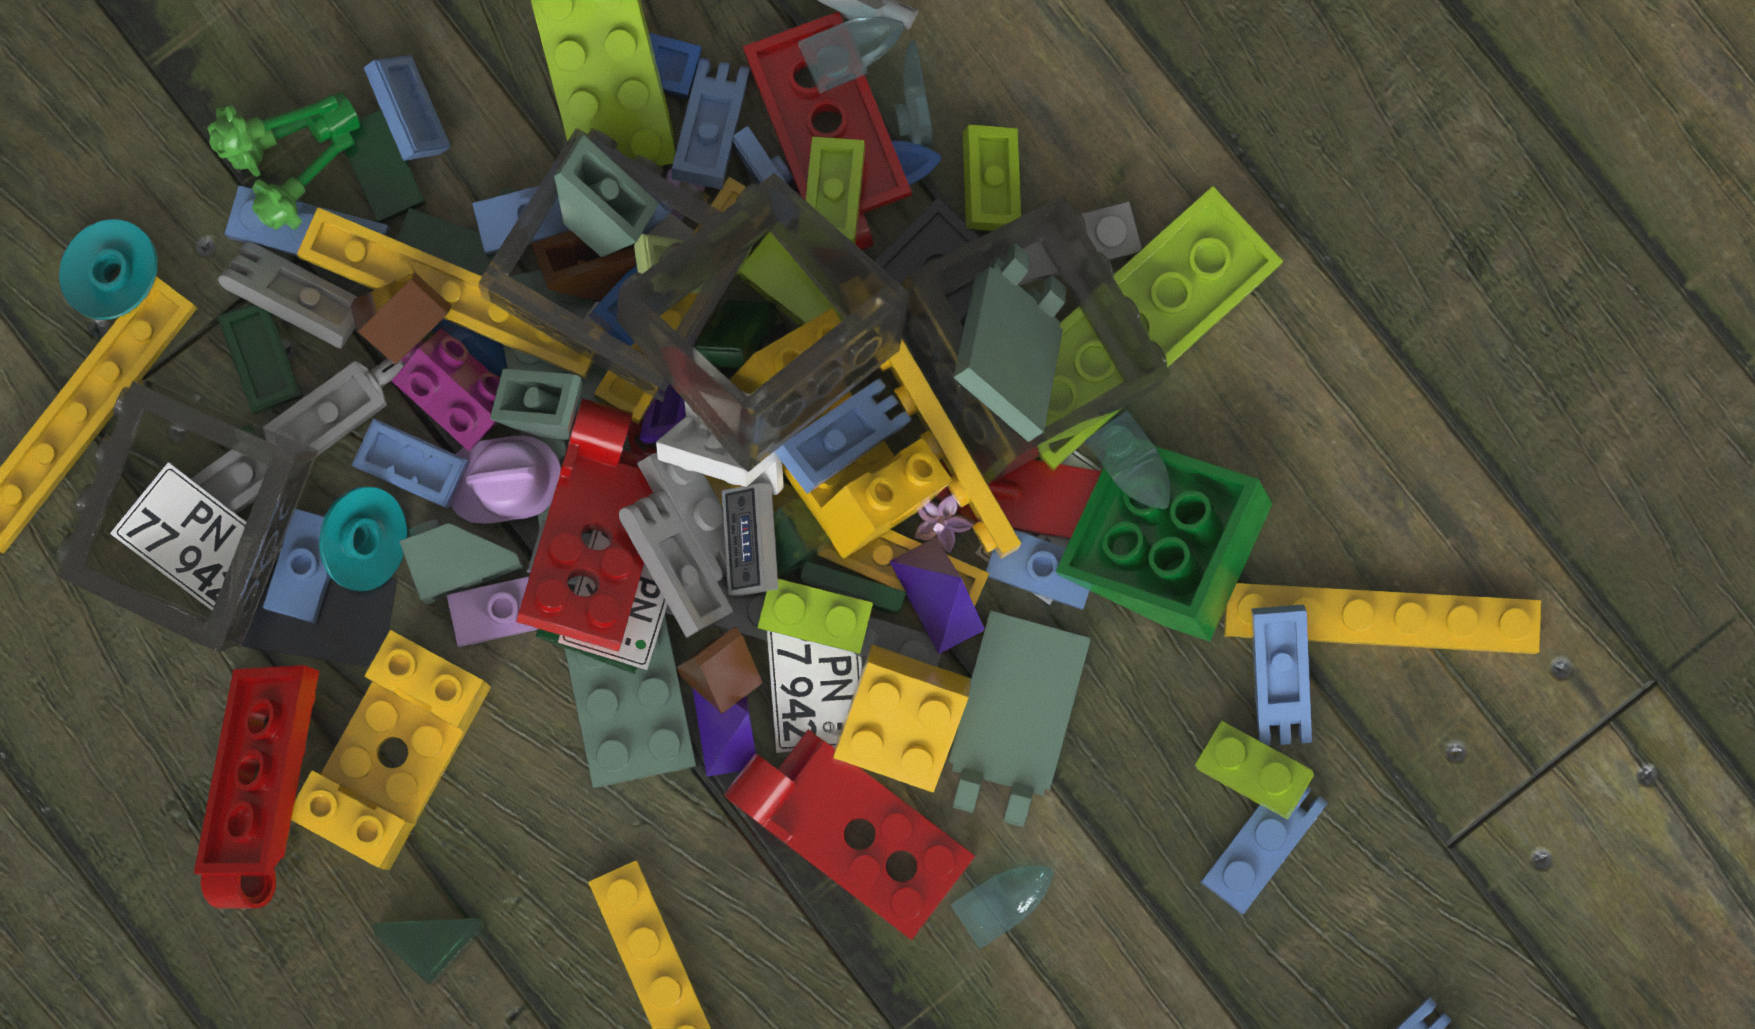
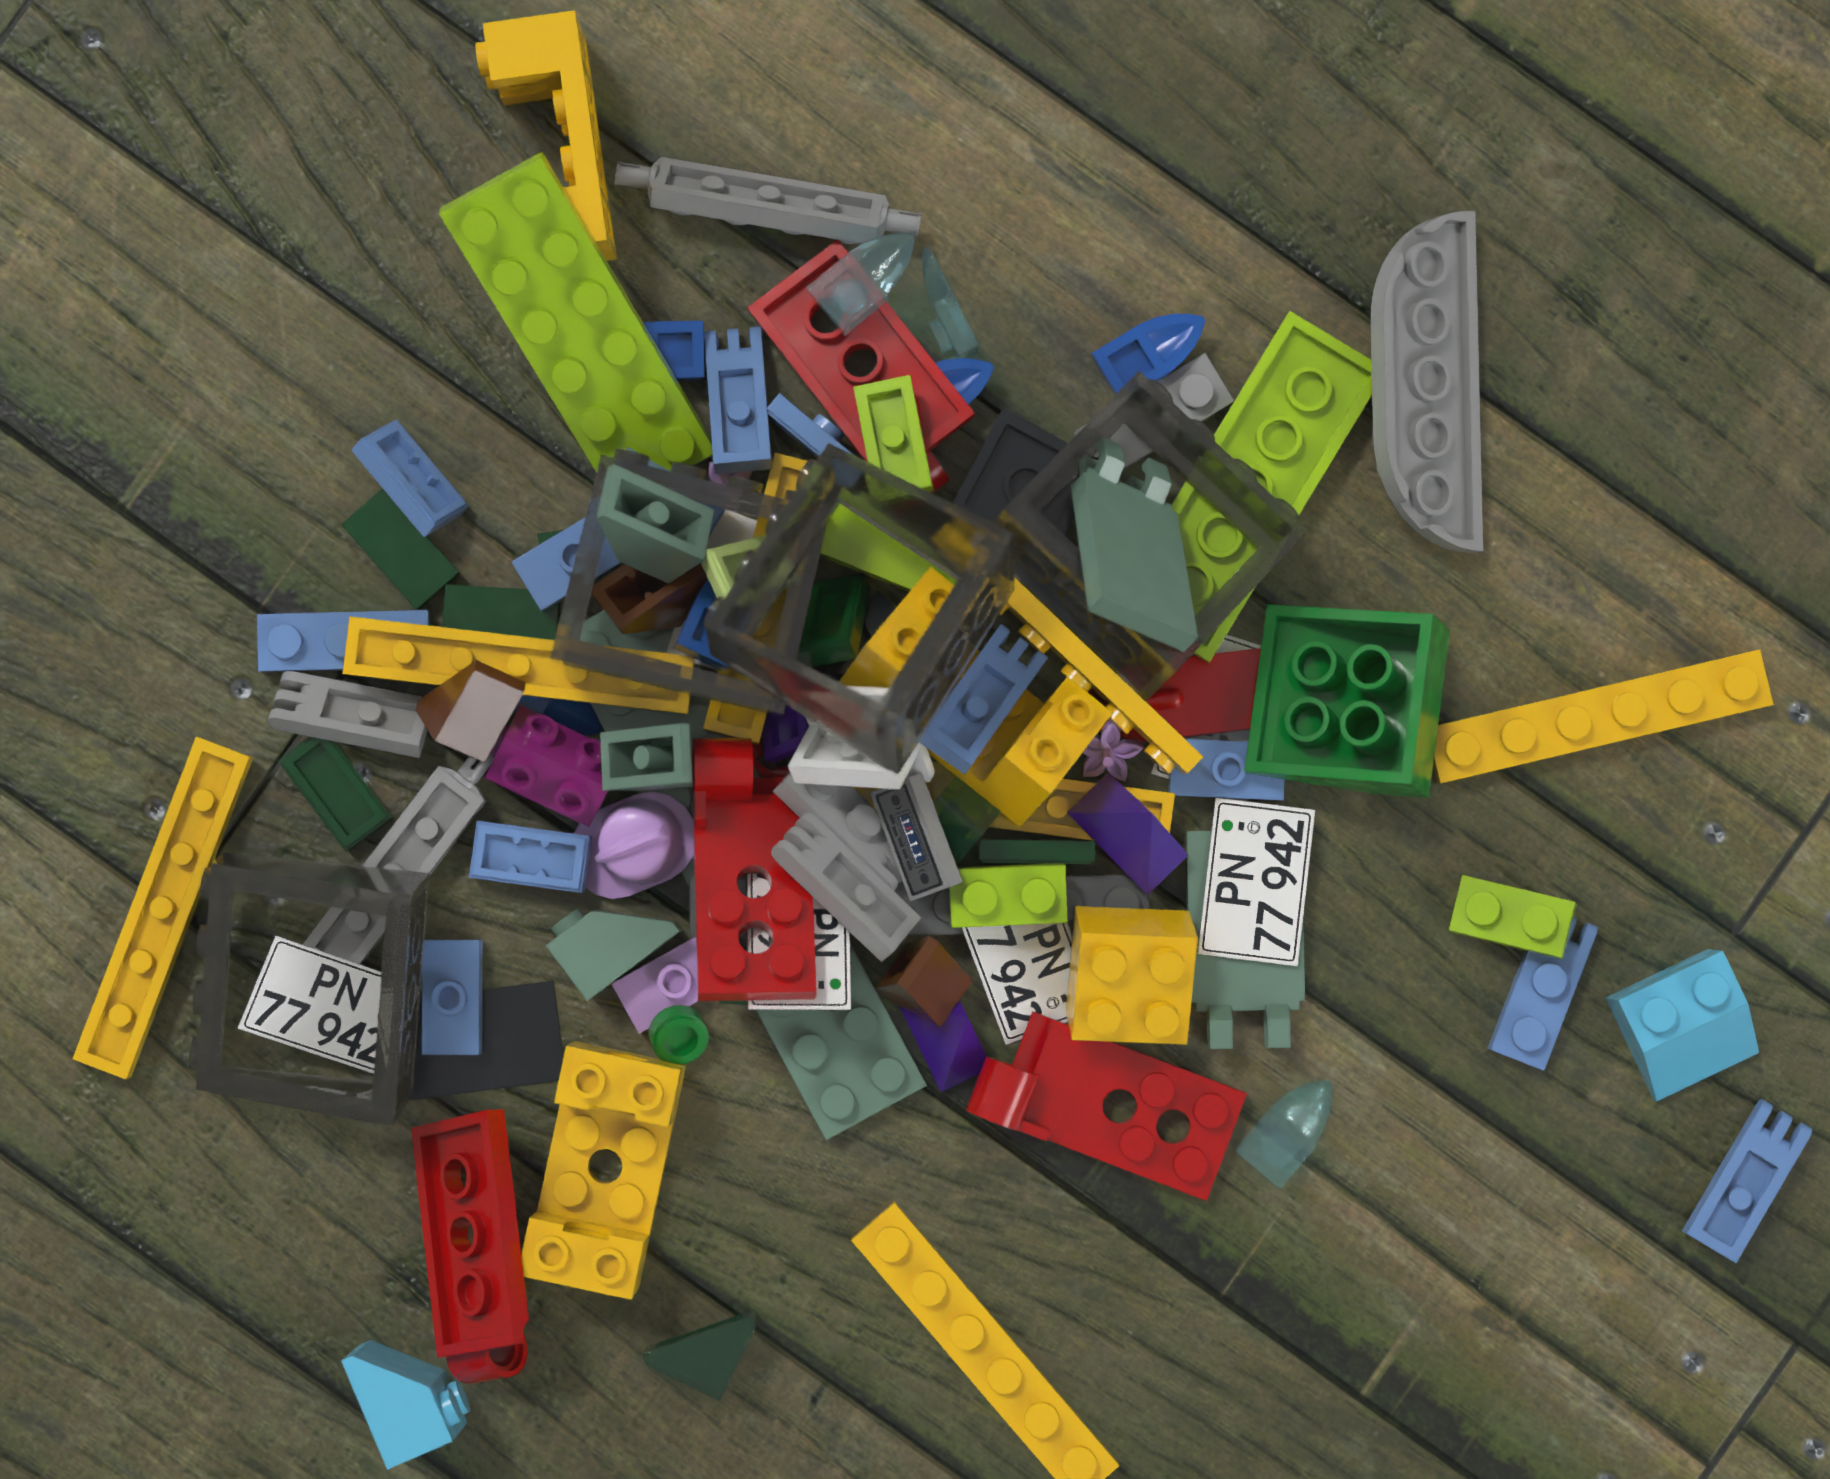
camera: 15 degrees left, 5 degrees up
teal dish [59,219,158,320] -> none
plant [207,92,360,230] -> none
teal dish [319,486,407,591] -> none
lime plate [962,124,1022,232] -> none
clear light blue plate [1085,410,1170,509] -> none
medium blue hinge [1251,604,1312,746] -> none
none -> medium azure slope [341,1340,470,1470]
none -> green tile [649,1005,709,1065]
none -> blue plate [1091,314,1205,404]
none -> white sticker [1198,798,1315,966]
none -> light grey plate [1371,211,1483,553]
none -> medium azure slope [1605,949,1759,1102]

